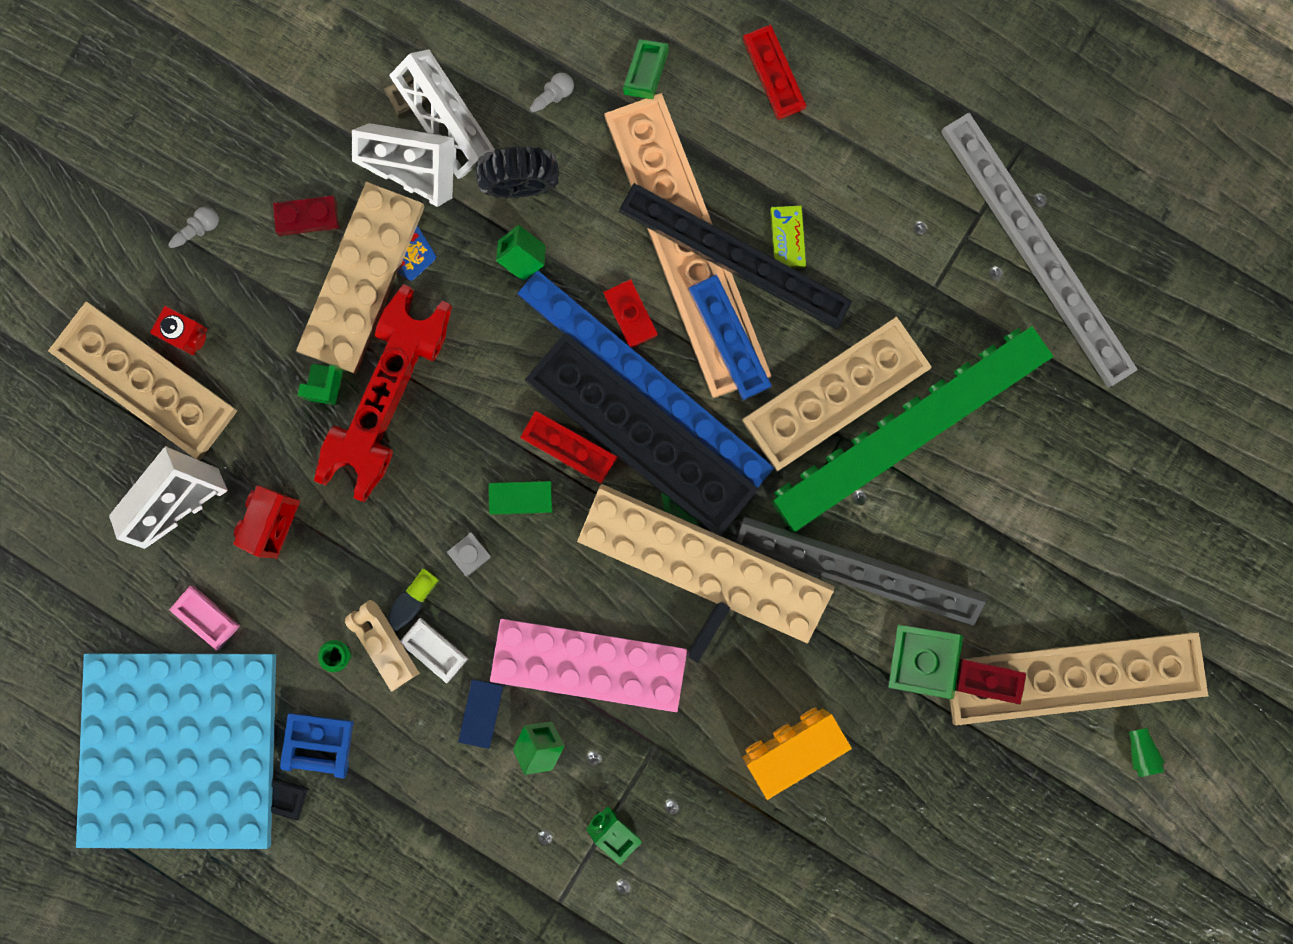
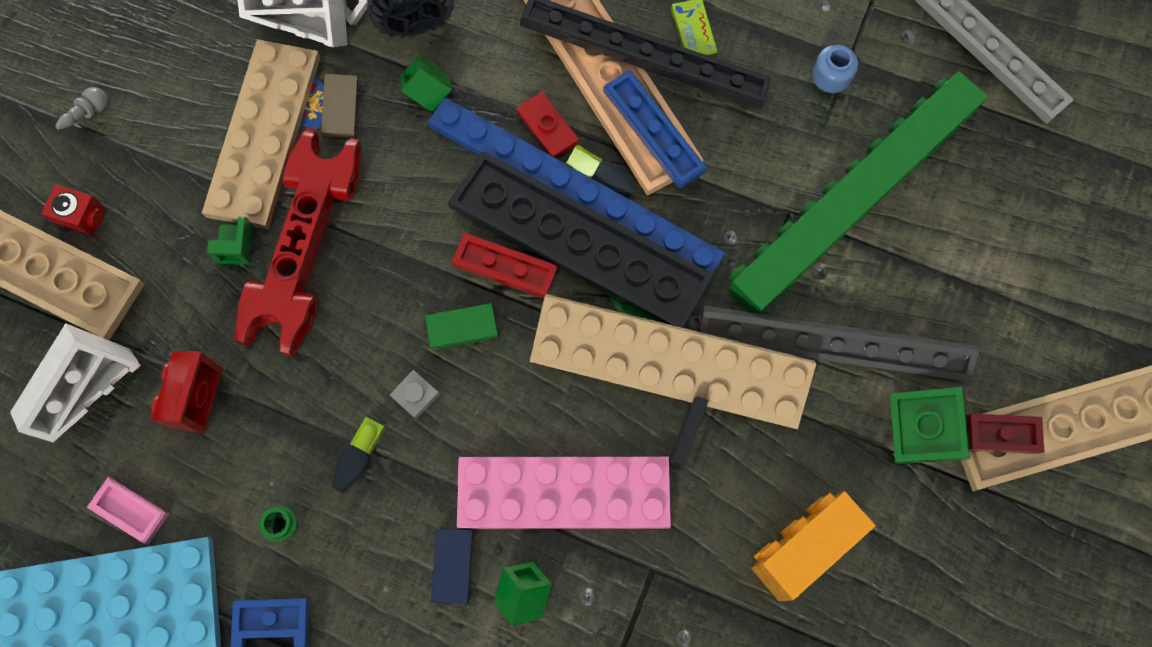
camera: 10 degrees left, 10 degrees down
dark red plate [273,195,340,236] -> none
tan plate [345,600,420,692] -> none
white tile [400,618,469,683] -> none
tan plate [742,317,932,472] -> none
none -> dark tan tile [321,74,358,139]
none -> piece [566,145,636,197]
none -> medium blue head [812,44,858,93]

